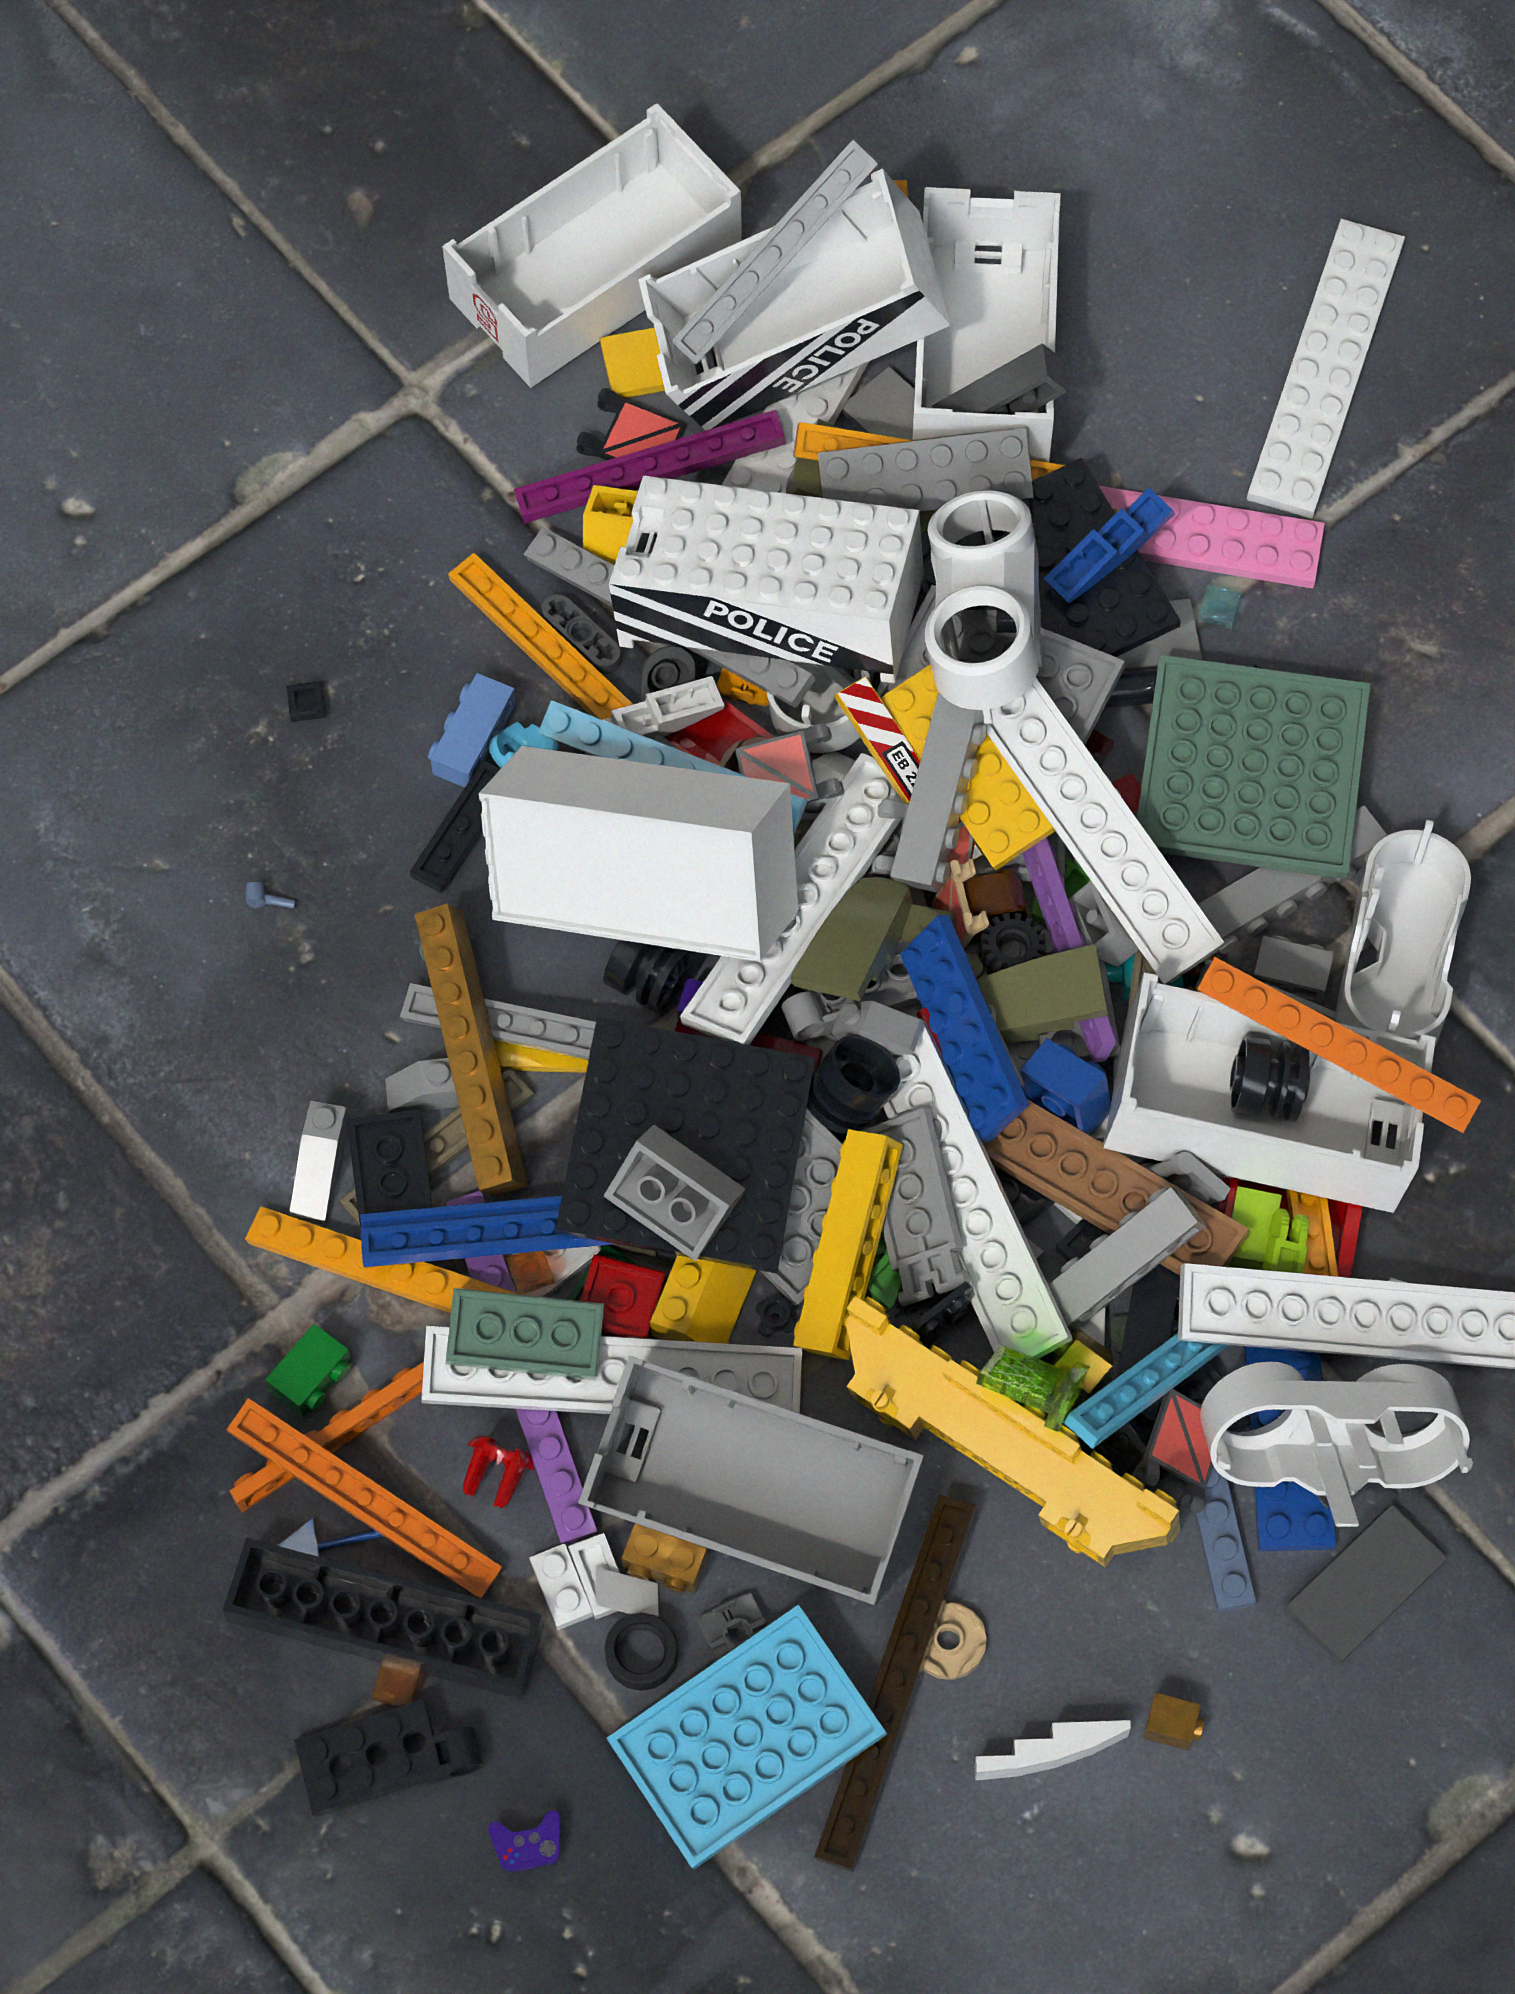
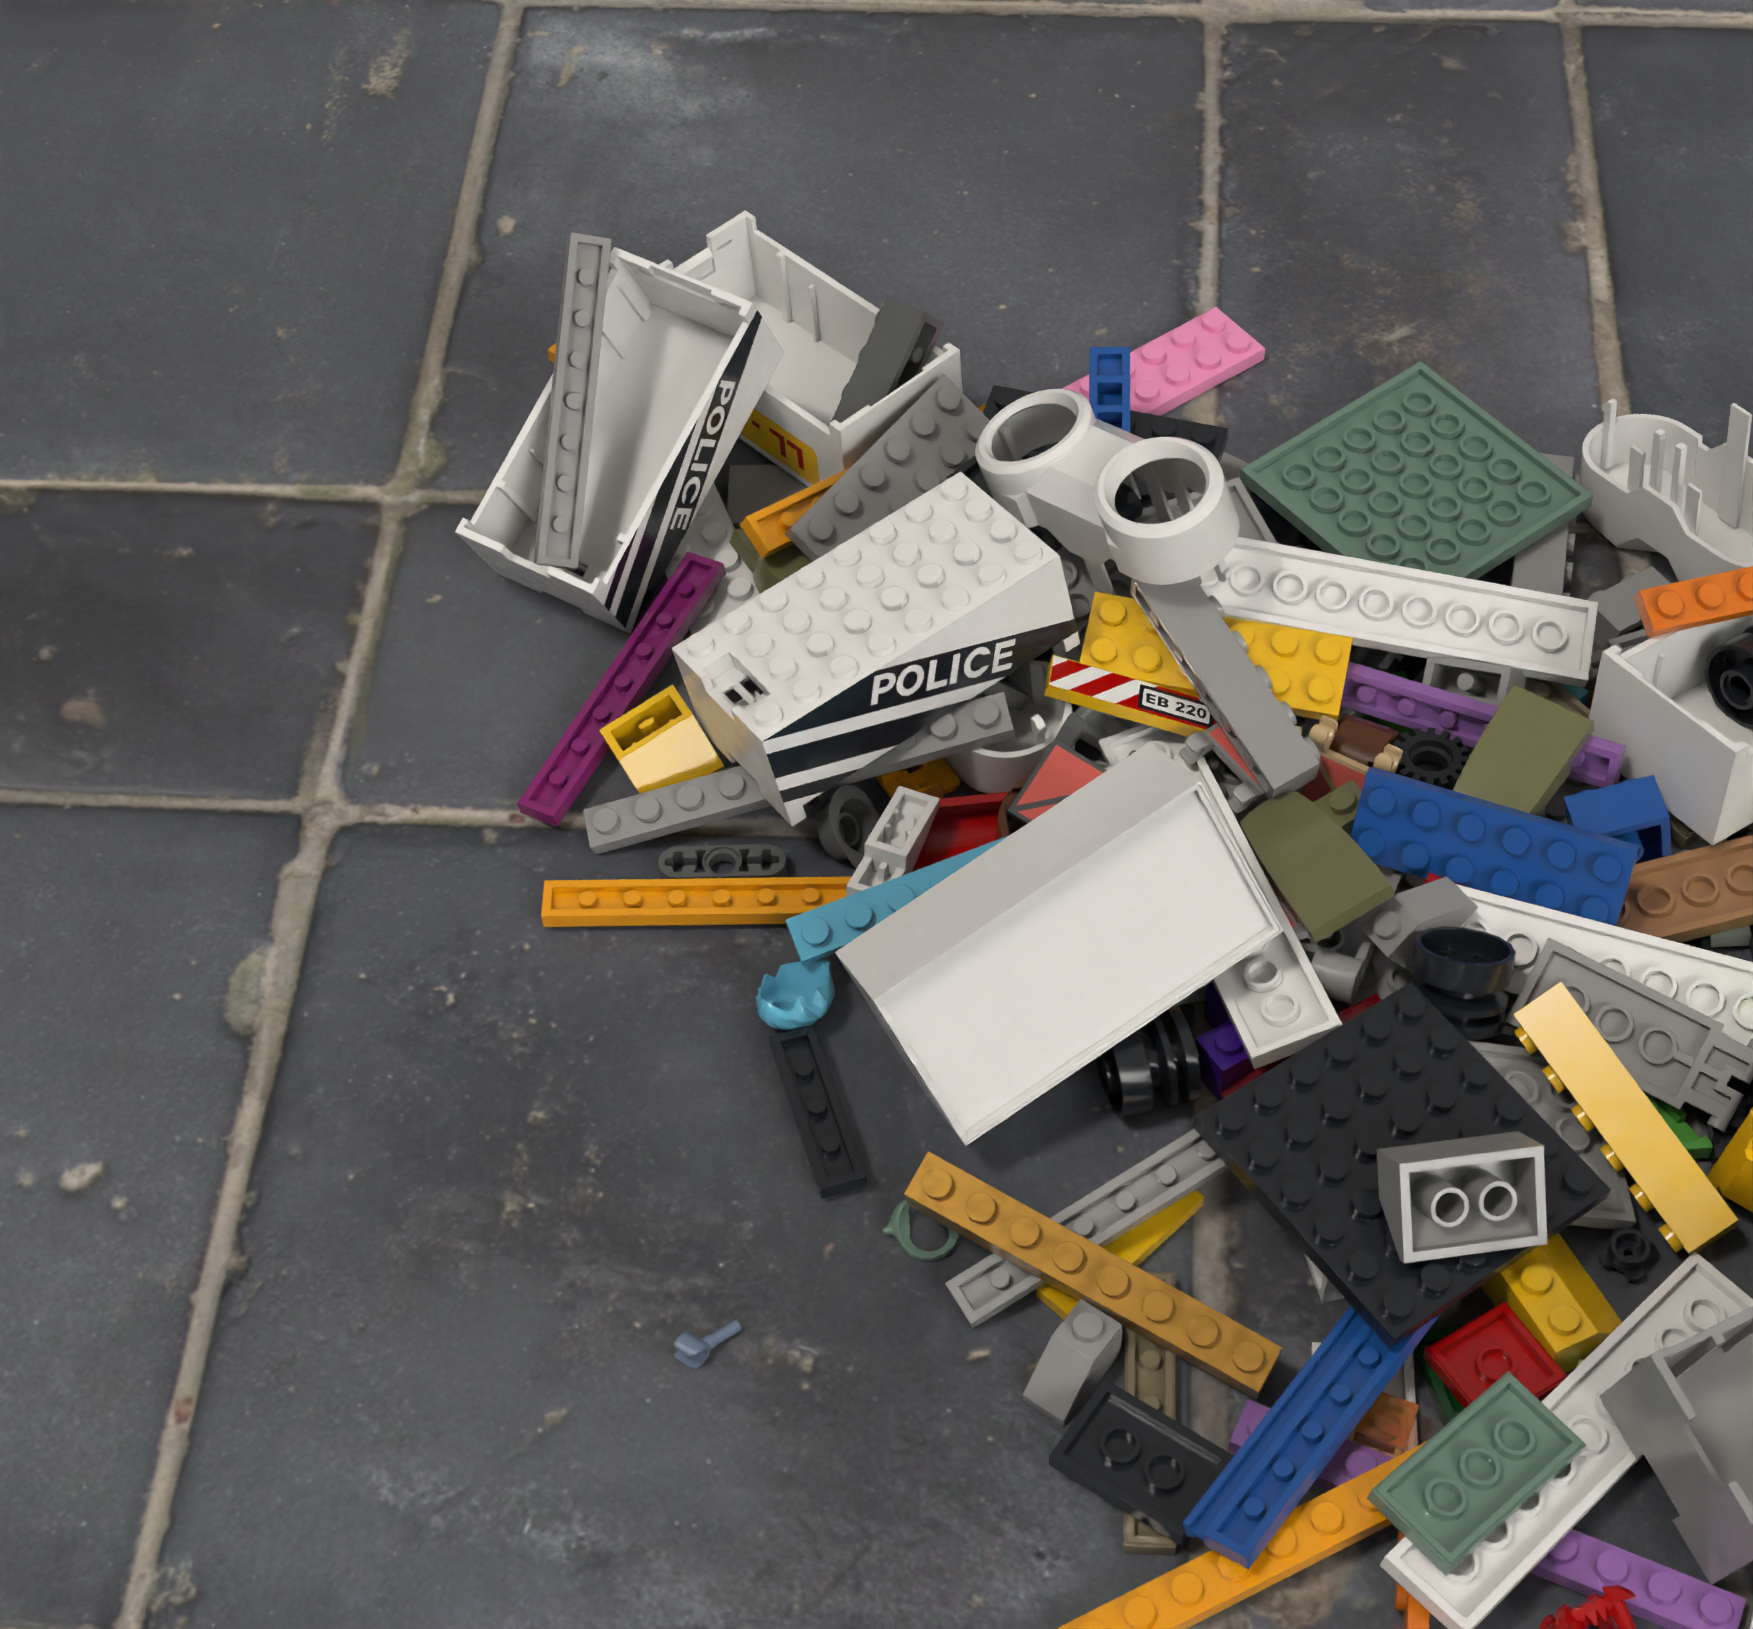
camera: 45 degrees left, 15 degrees down
black tile [286,681,326,722] -> none
slope [289,1101,349,1224] -> none
medium blue brick [428,673,517,788] -> none
white piece [442,103,742,388] -> none
flag [576,388,686,460] -> none
yellow tile [600,328,665,399] -> none
clear light blue plate [1198,585,1241,629] -> none
white plate [1247,219,1405,519] -> none

